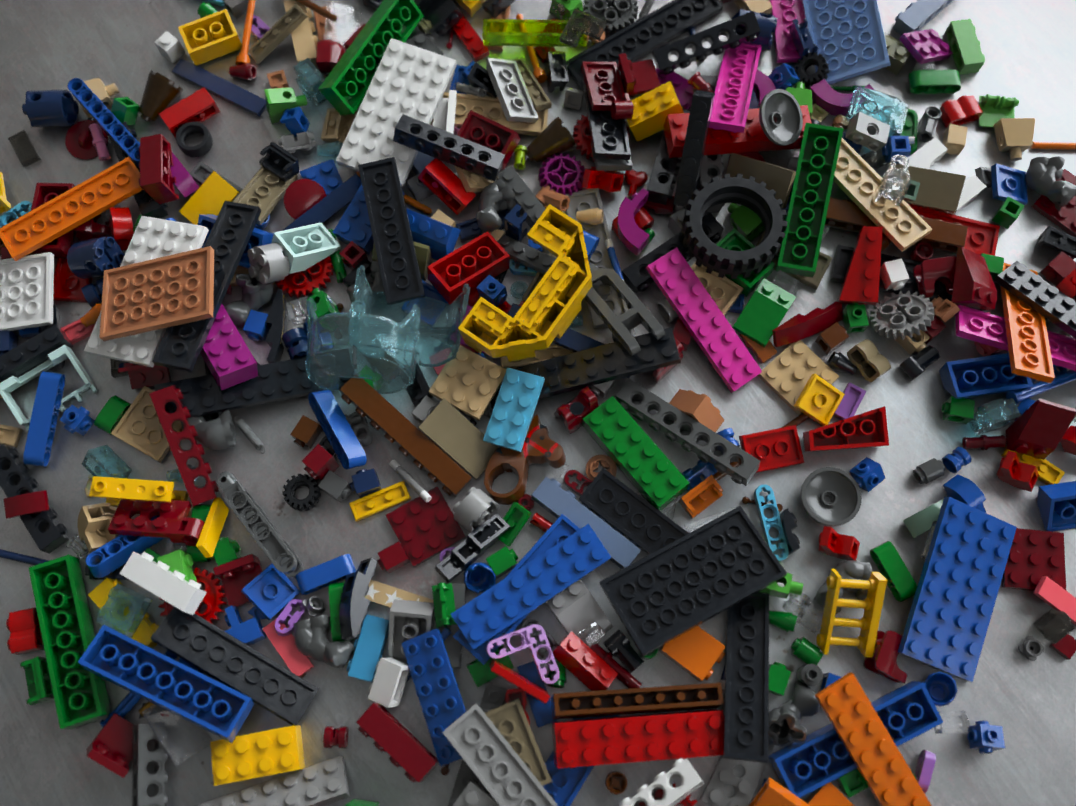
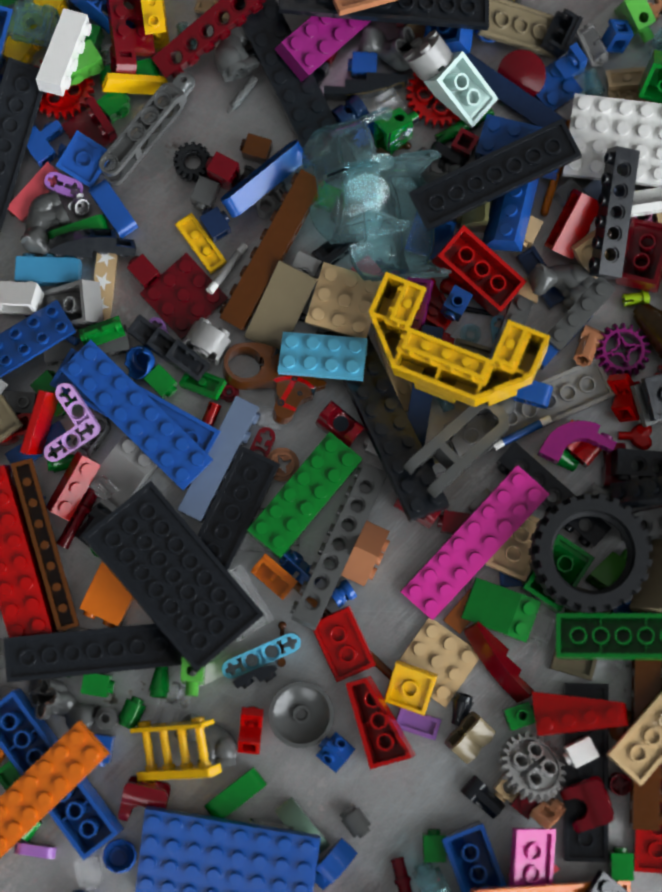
camera: 75 degrees right, 10 degrees up
dark blue hinge [504,204,528,242] -> none
tan cone [576,208,604,226] -> none
reddish brown brick [815,322,849,355] -> none
blue wheel [942,447,972,473] -> none
dark red slope [952,247,997,311] -> none
none -> blue slope [555,42,588,79]

